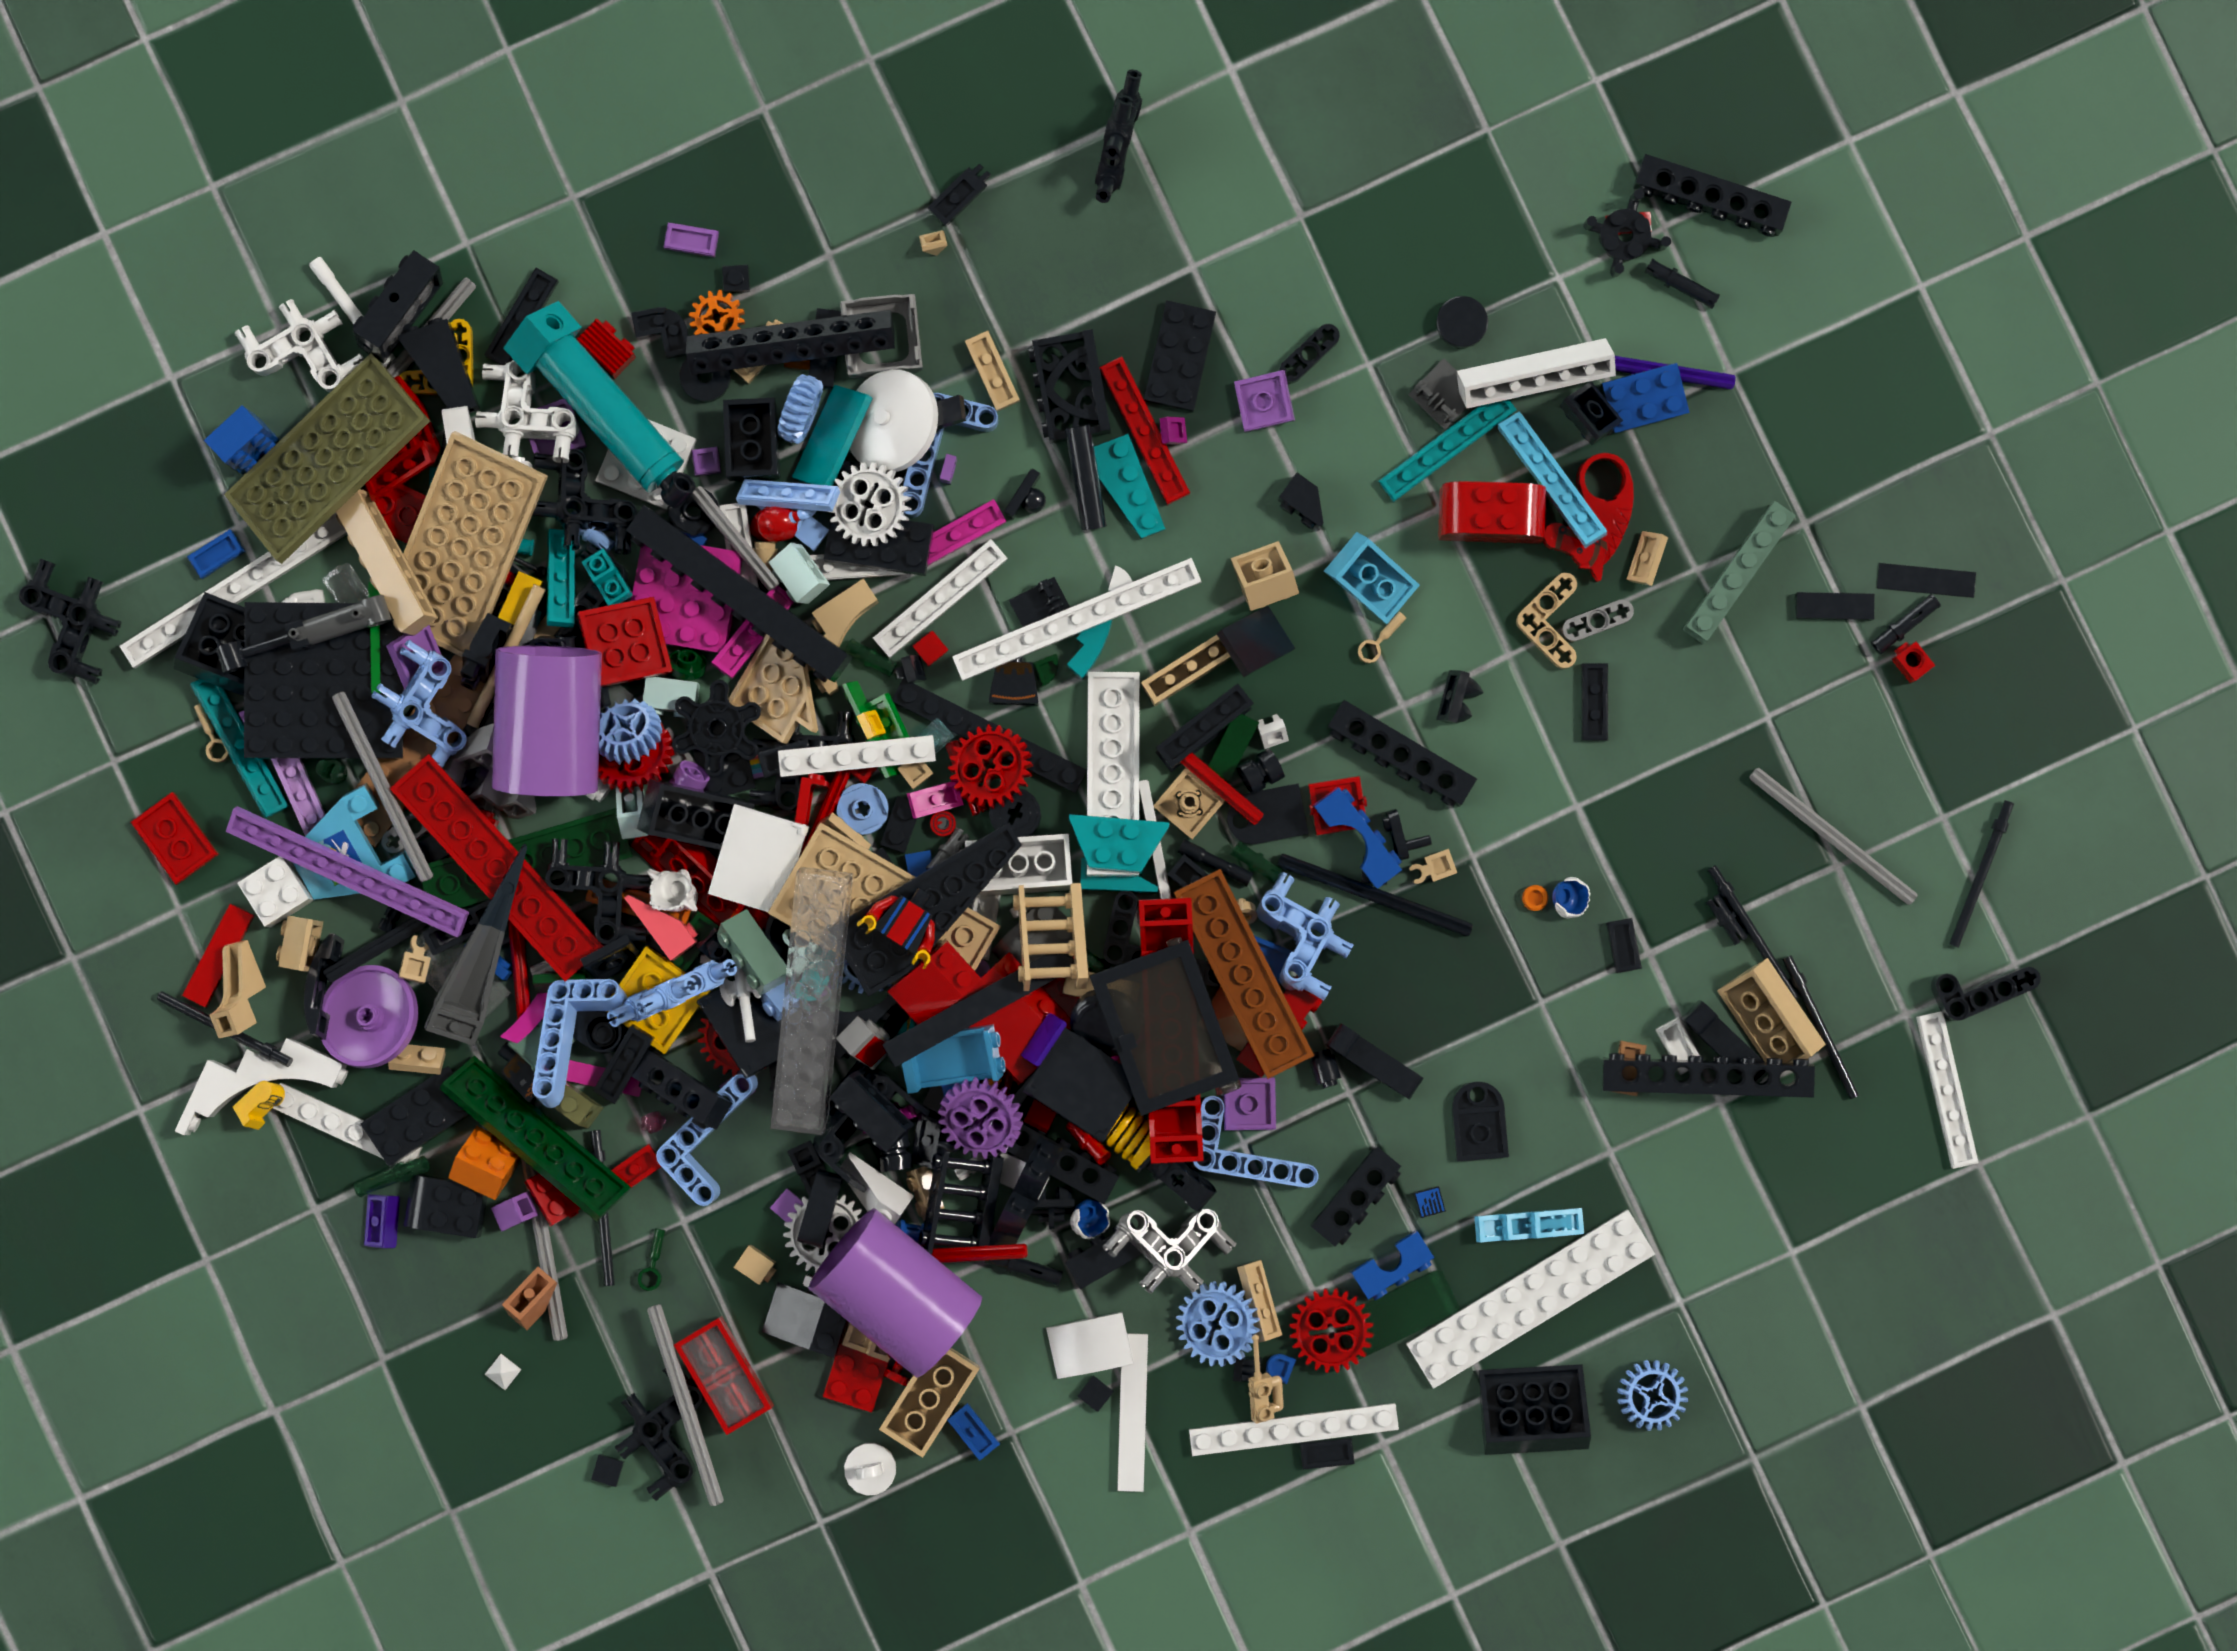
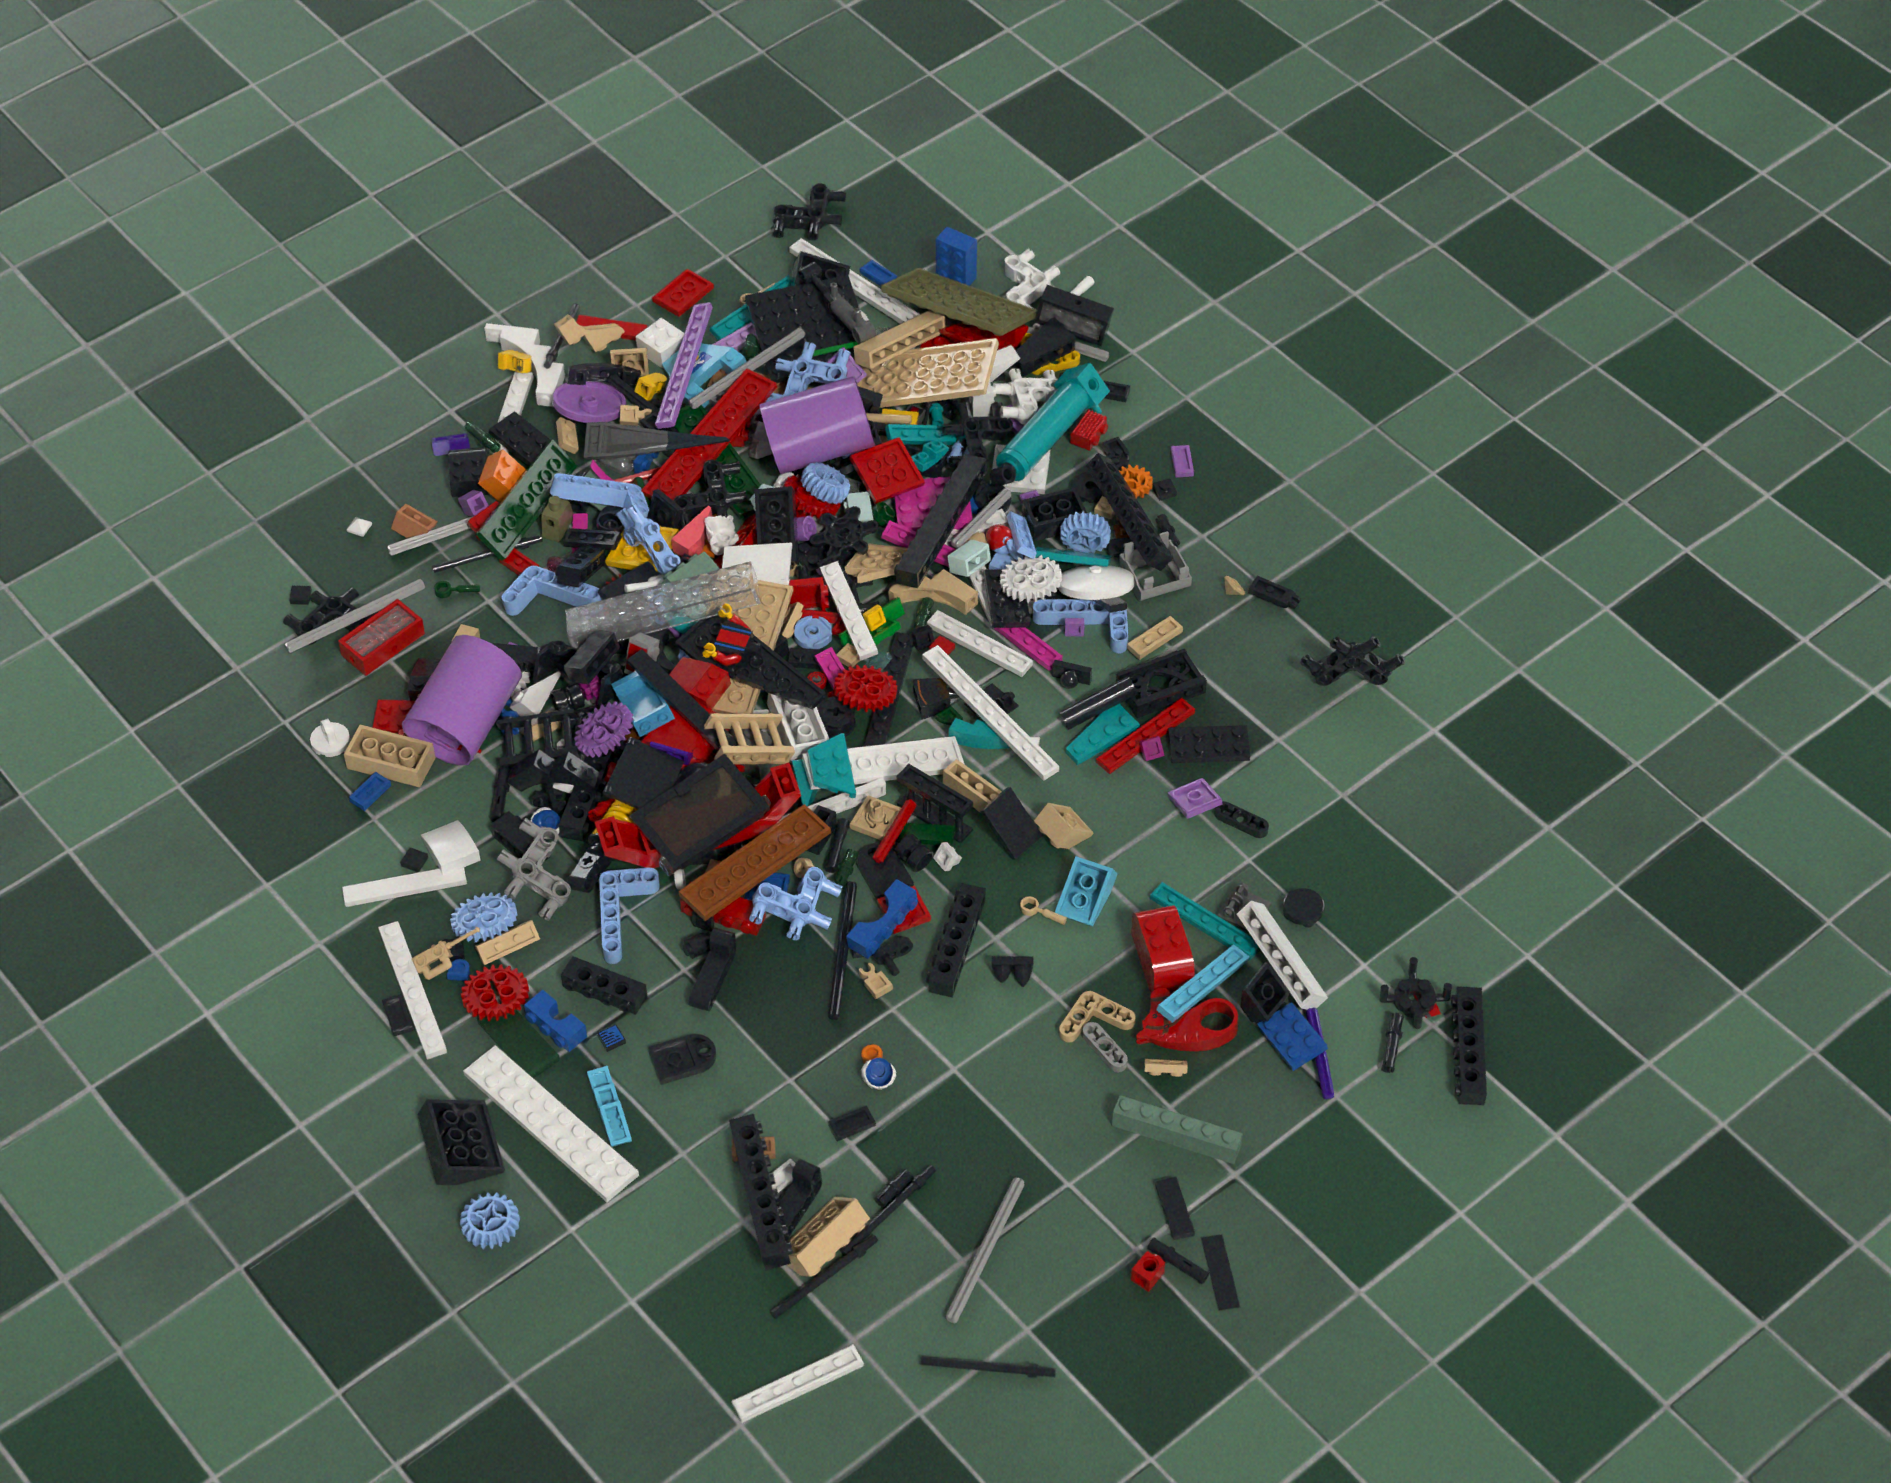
camera: 75 degrees right, 35 degrees down
red axle [931,1244,1028,1263] -> none
medium lavender tile [1223,1078,1276,1130] -> none
black slope [1278,472,1324,530] -> none
black tile [1581,663,1608,741] -> none
black beam [1931,967,2041,1021] -> none
none -> yellow leg [634,373,667,401]
none -> black pin [1155,514,1180,547]

